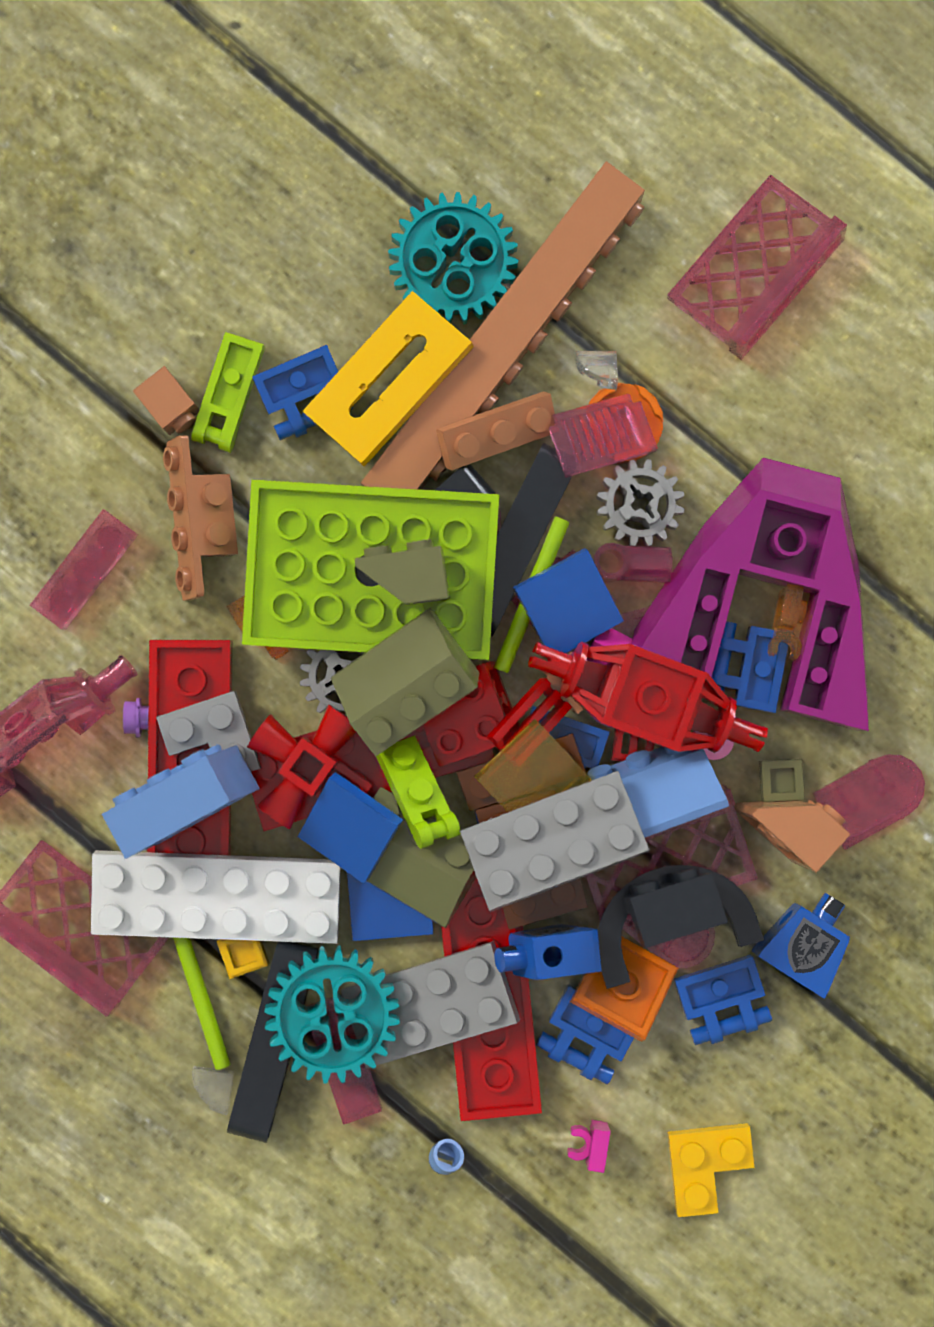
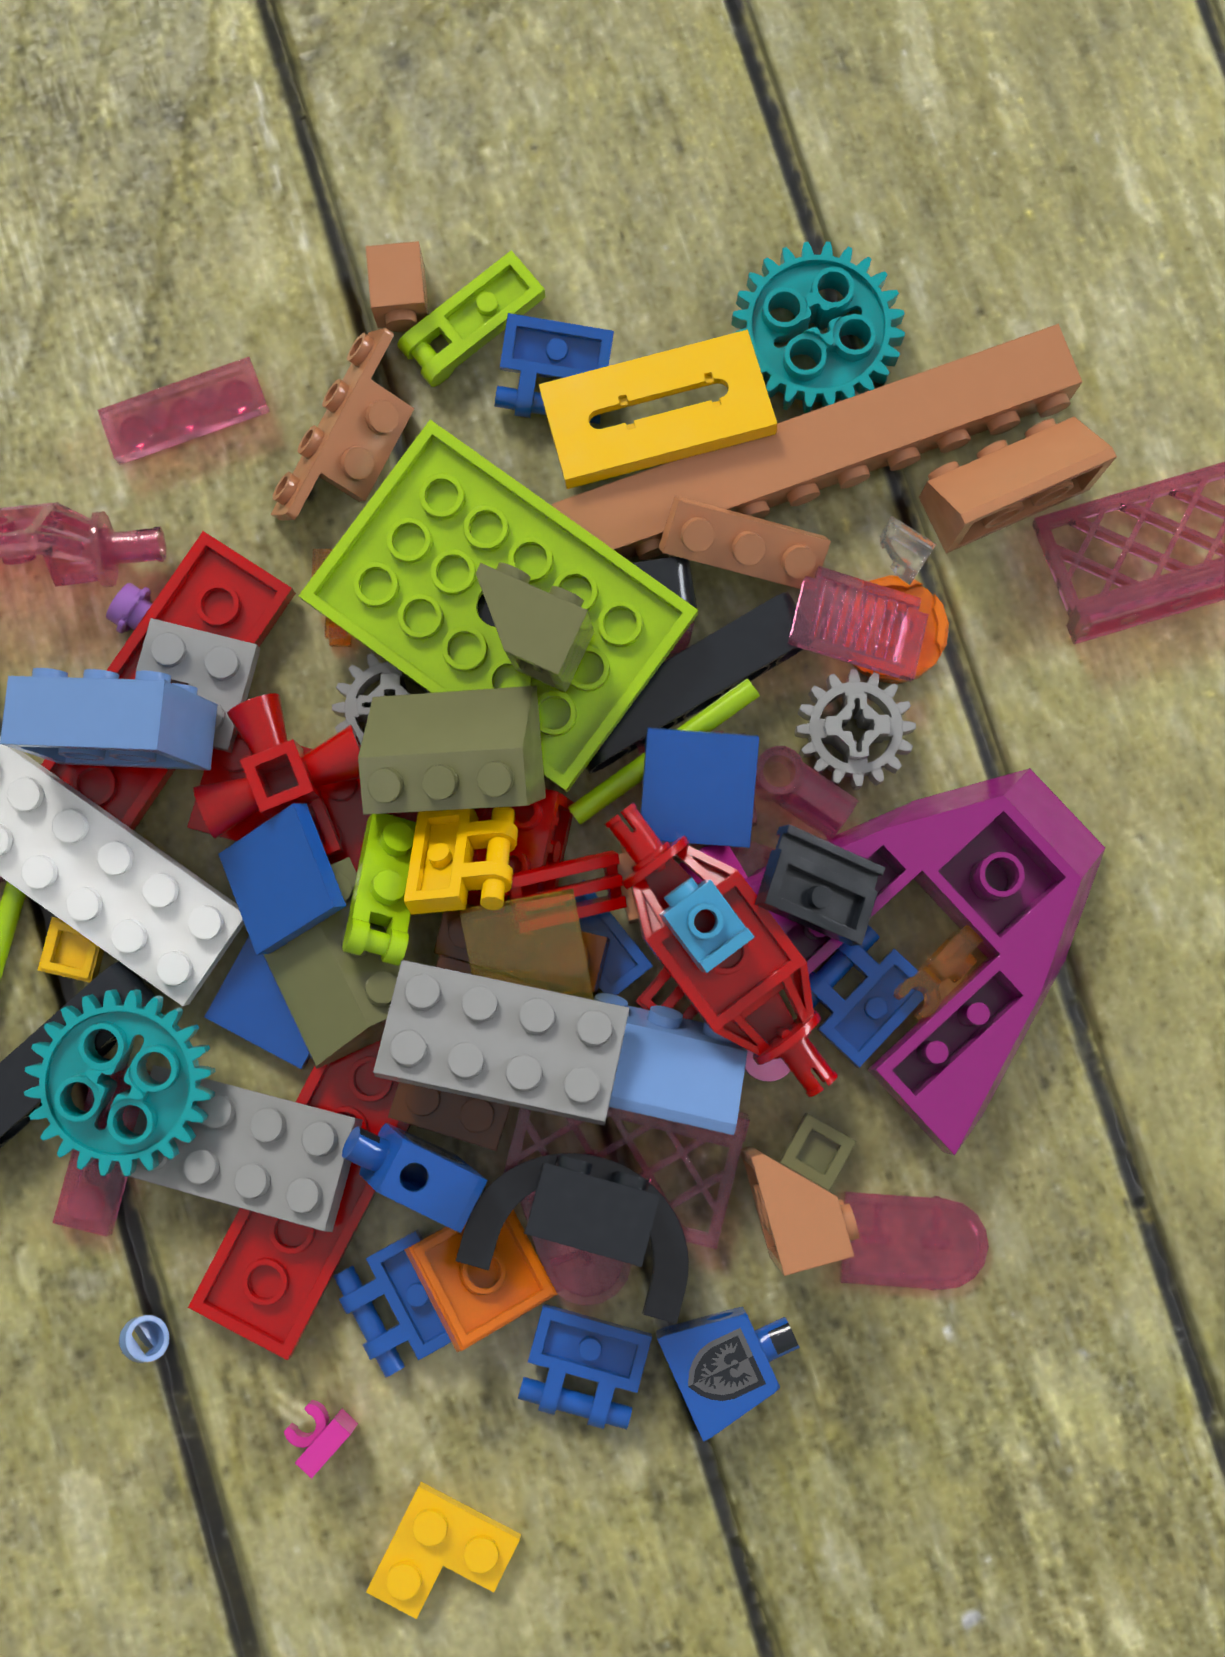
camera: 30 degrees right, 5 degrees down
none -> yellow plate [404,807,518,915]
none -> dark azure brick [659,877,754,973]
none -> black plate [754,824,885,946]
none -> nougat slope [919,417,1117,554]

